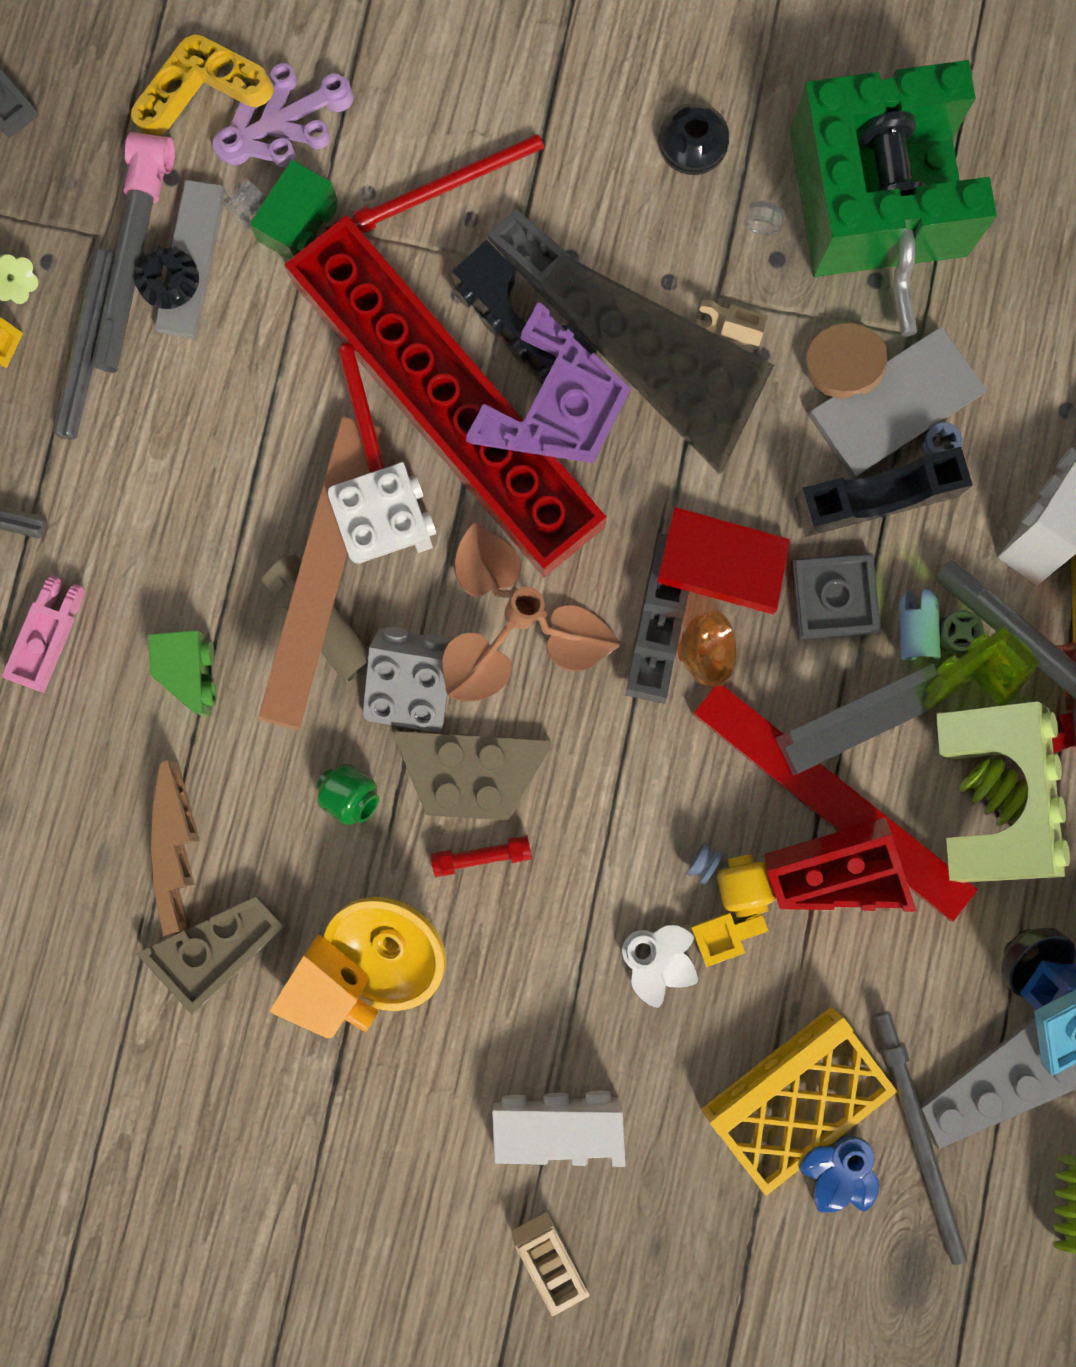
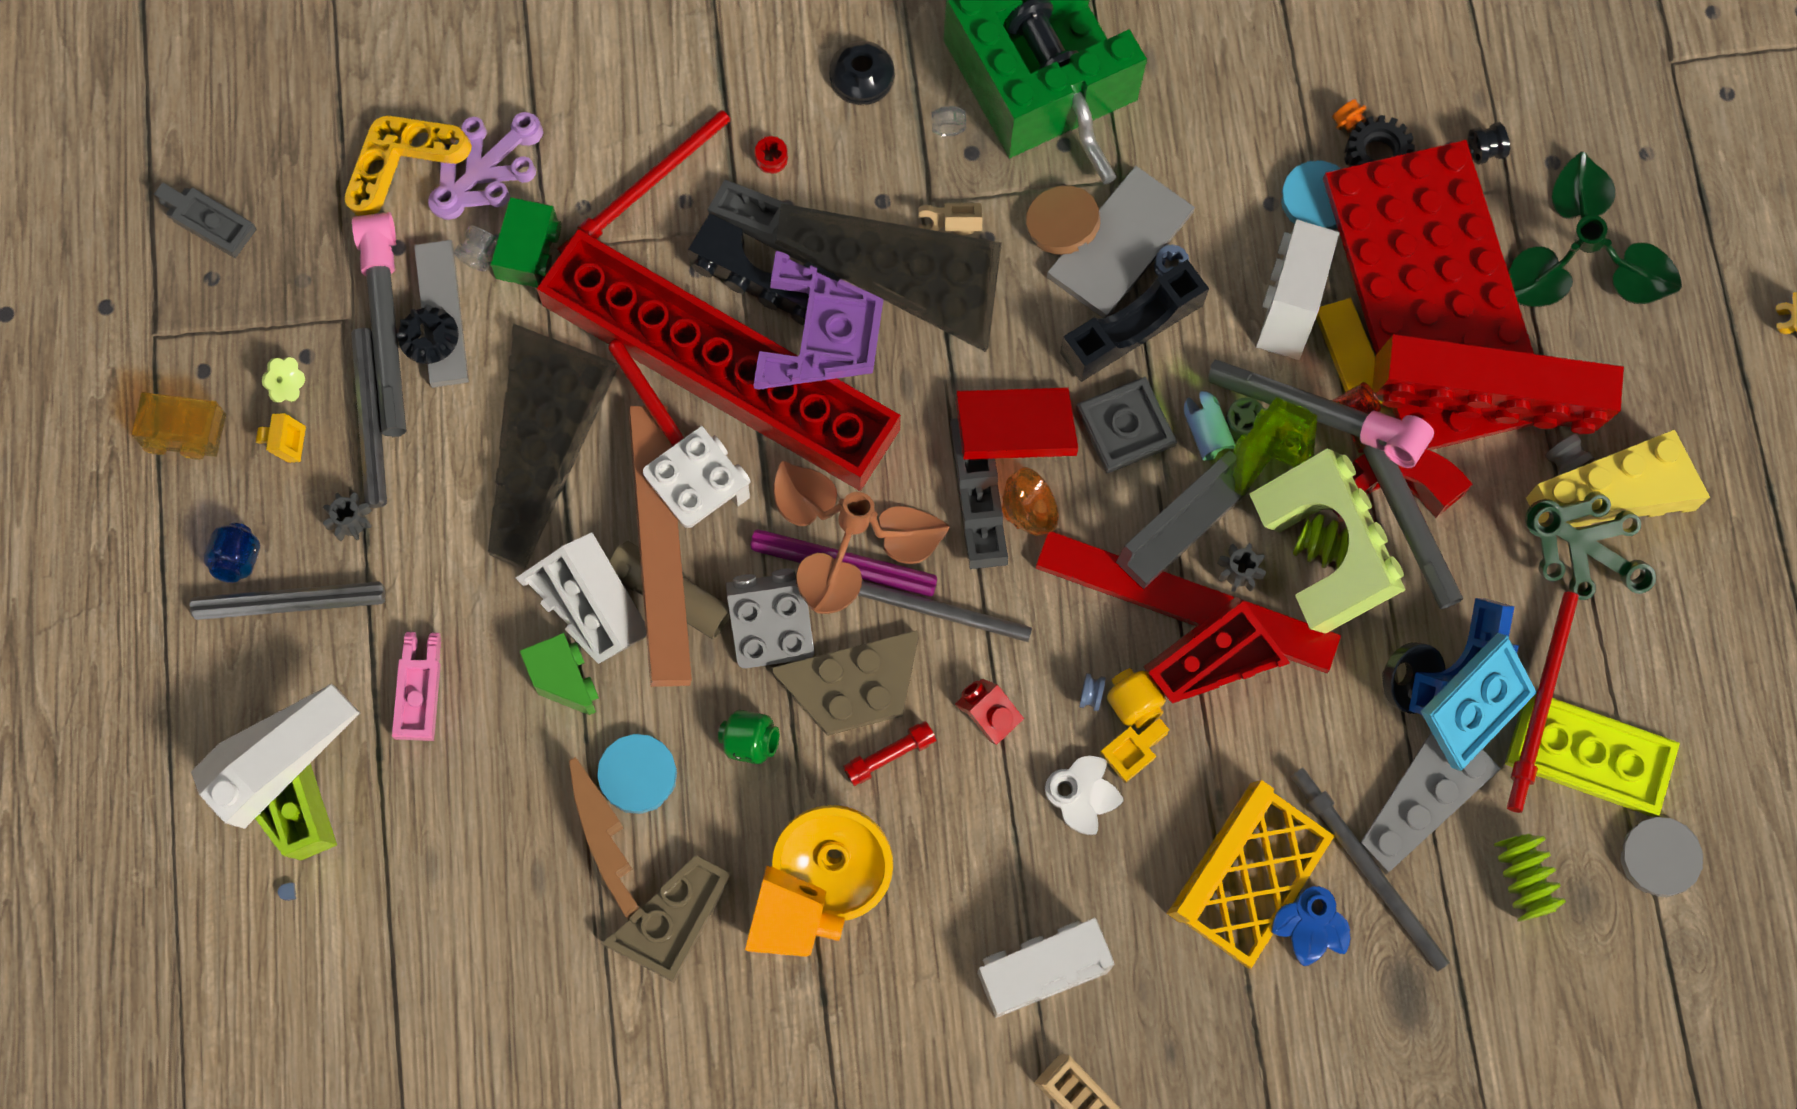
camera: 25 degrees left, 10 degrees down
none -> dark grey gear [323,492,372,541]
none -> clear smoke wing [488,323,618,569]
none -> white wedge [516,532,646,664]
none -> medium azure tile [597,734,677,814]
none -> magenta axle [750,529,937,597]
none -> red bush [755,136,788,174]
none -> flat silver bar [858,581,1032,642]
none -> bracket [955,679,1024,745]
none -> dark grey gear [1217,543,1266,592]

